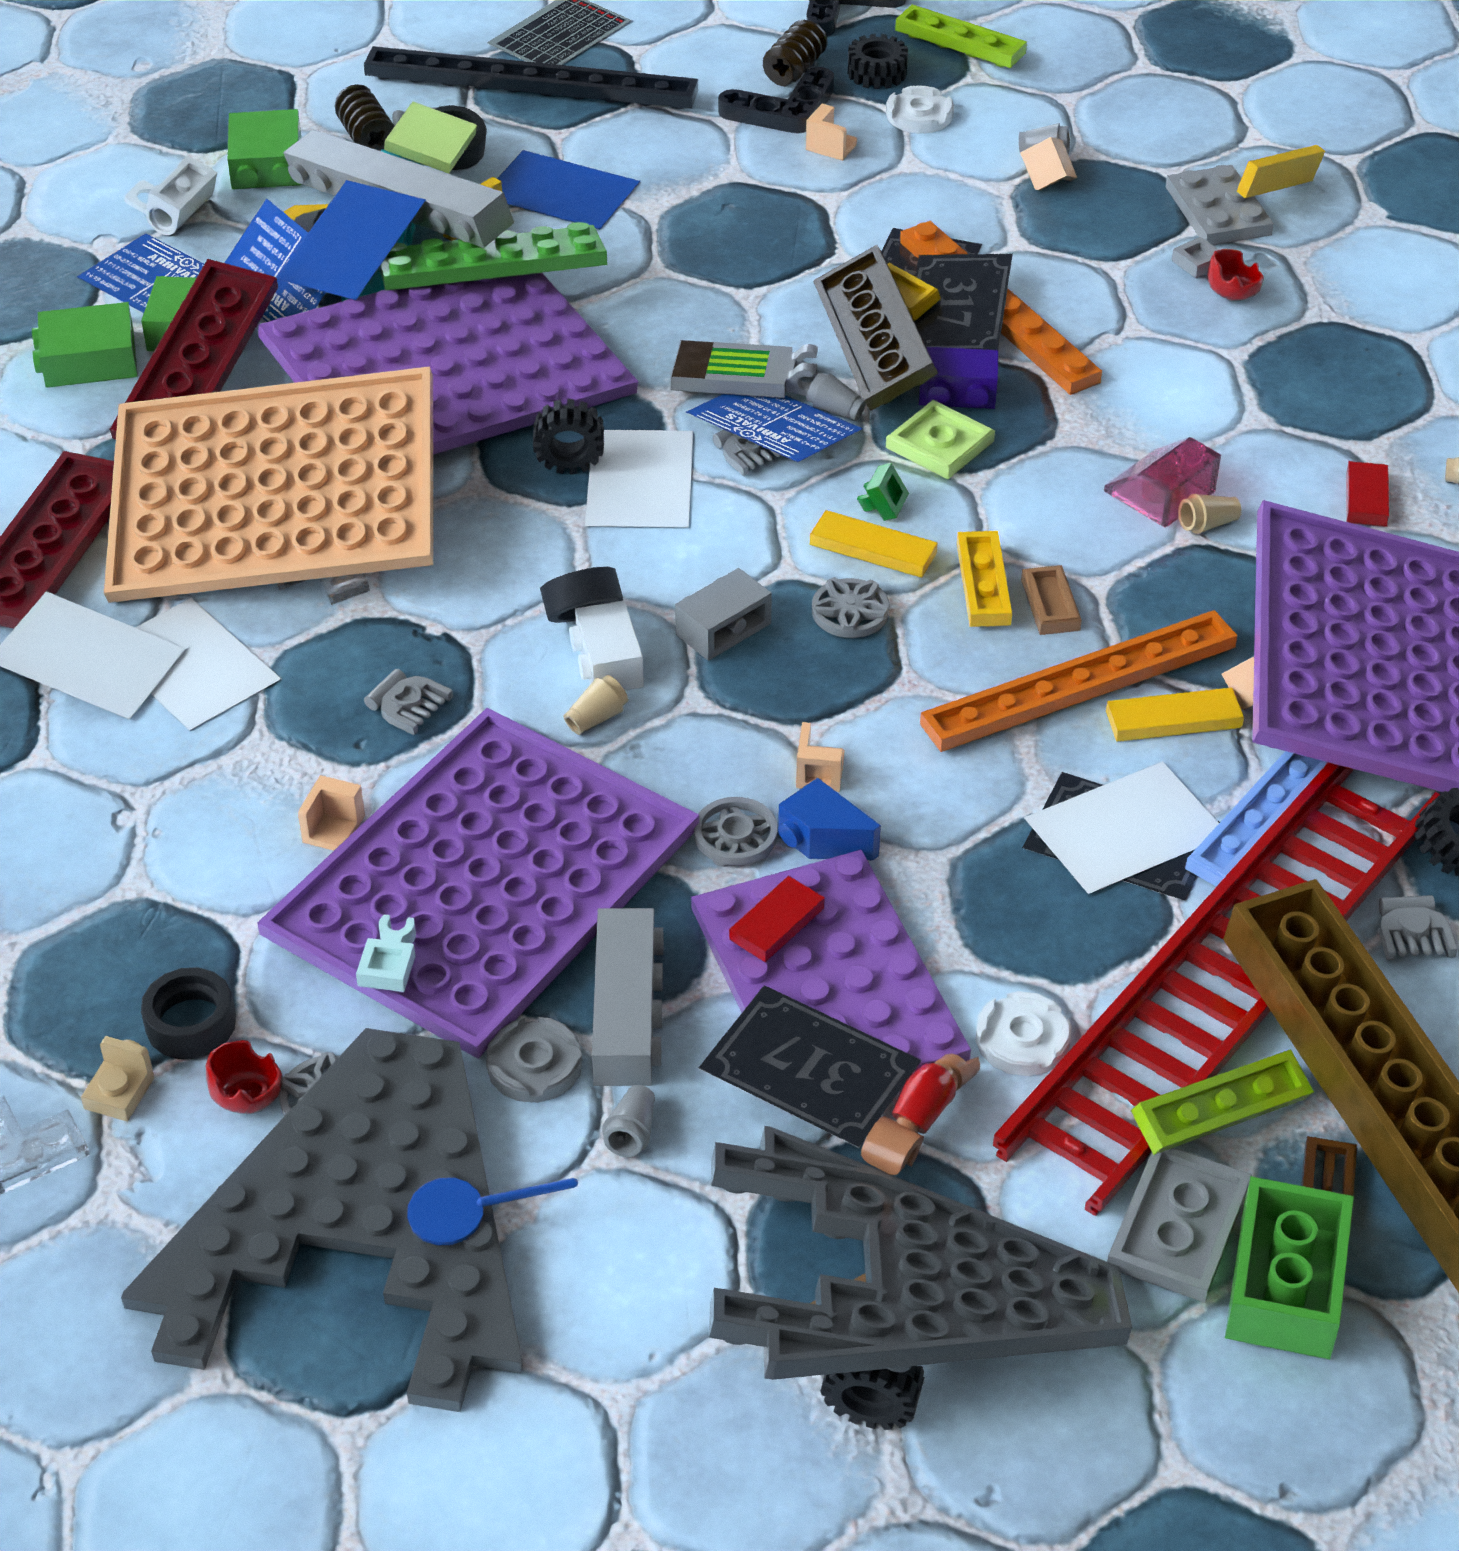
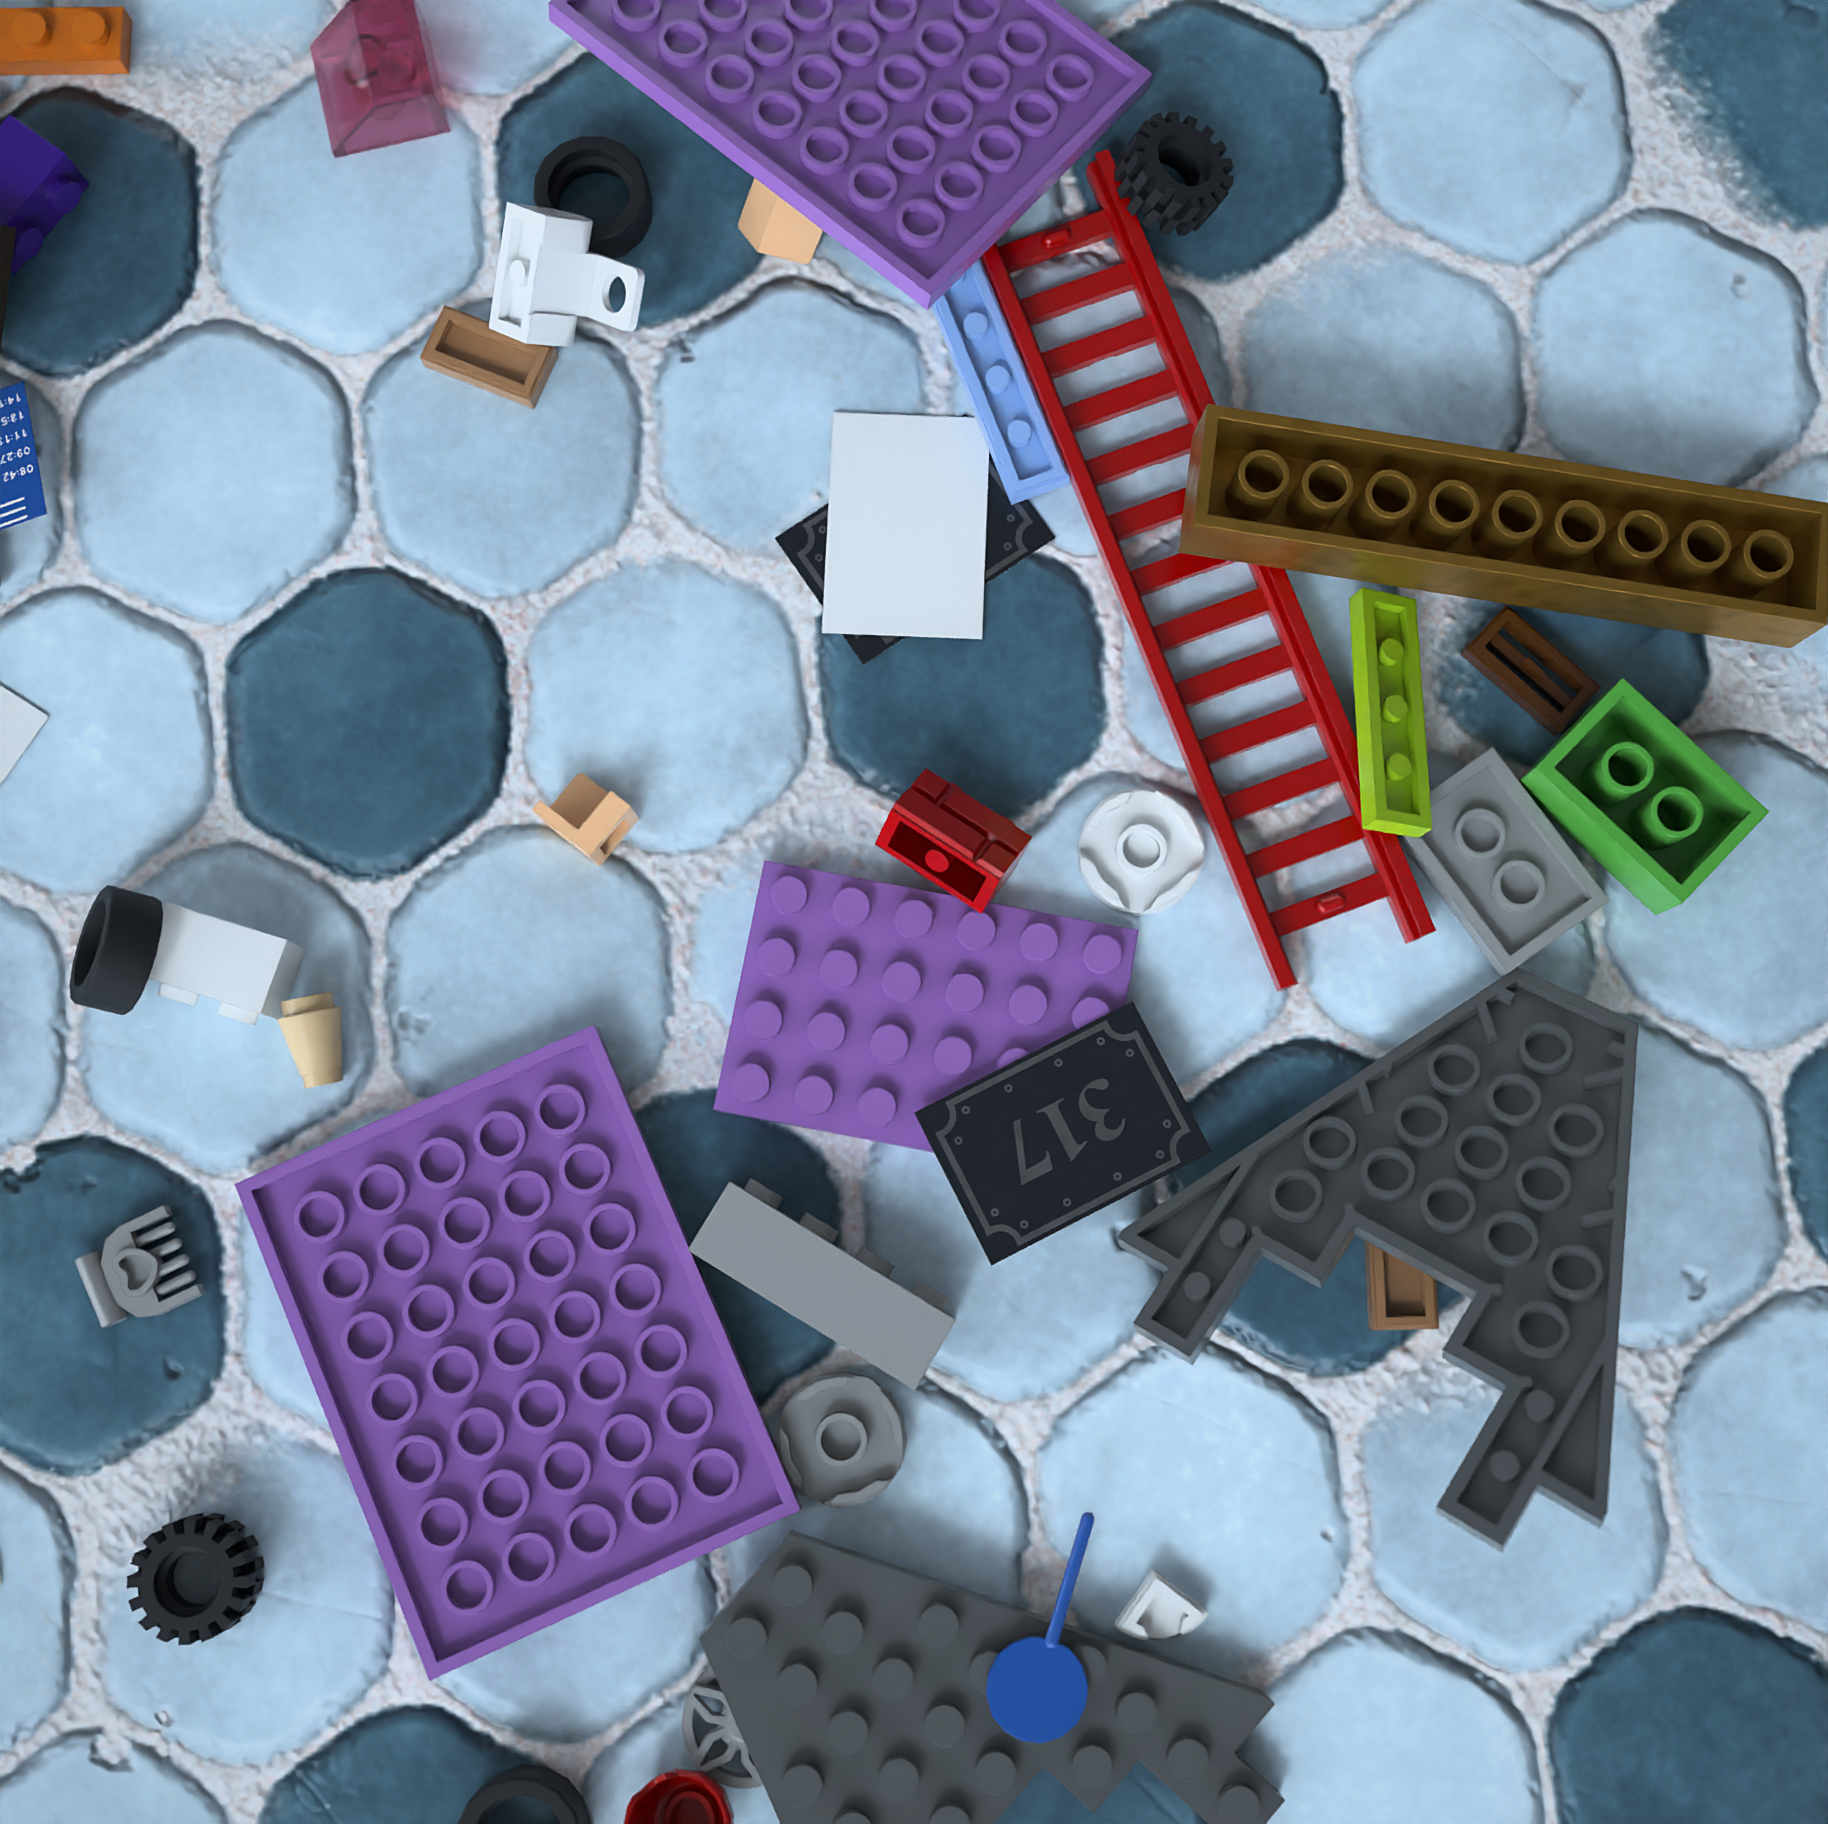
camera: 55 degrees left, 35 degrees up
light nougat panel [298,775,365,851] -> none
light aqua plate [356,914,416,992] -> none
light grey cone [602,1085,655,1157] -> none
light grey brick [675,568,772,661] -> none
light grey wheel [694,797,778,867] -> none
red tile [729,875,825,962] -> none
blue slope [778,778,881,861] -> none
yellow tile [810,510,938,578] -> none
light grey wheel [812,577,890,638] -> none
green tile [857,463,909,521] -> none
piece [861,1053,980,1175] -> none
yellowish green tile [886,400,995,479] -> none
orange plate [920,610,1238,752] -> none
yellow plate [957,531,1012,627] -> none
yellow tile [1106,687,1244,742] -> none
tan cone [1178,494,1241,534] -> none
light grey piece [1379,895,1458,960] -> none
none -> black tyre [127,1513,265,1645]
none -> white piece [489,202,645,346]
none -> black tyre [533,136,653,259]
none -> red brick [875,768,1032,914]
none -> white tile [1114,1568,1209,1640]

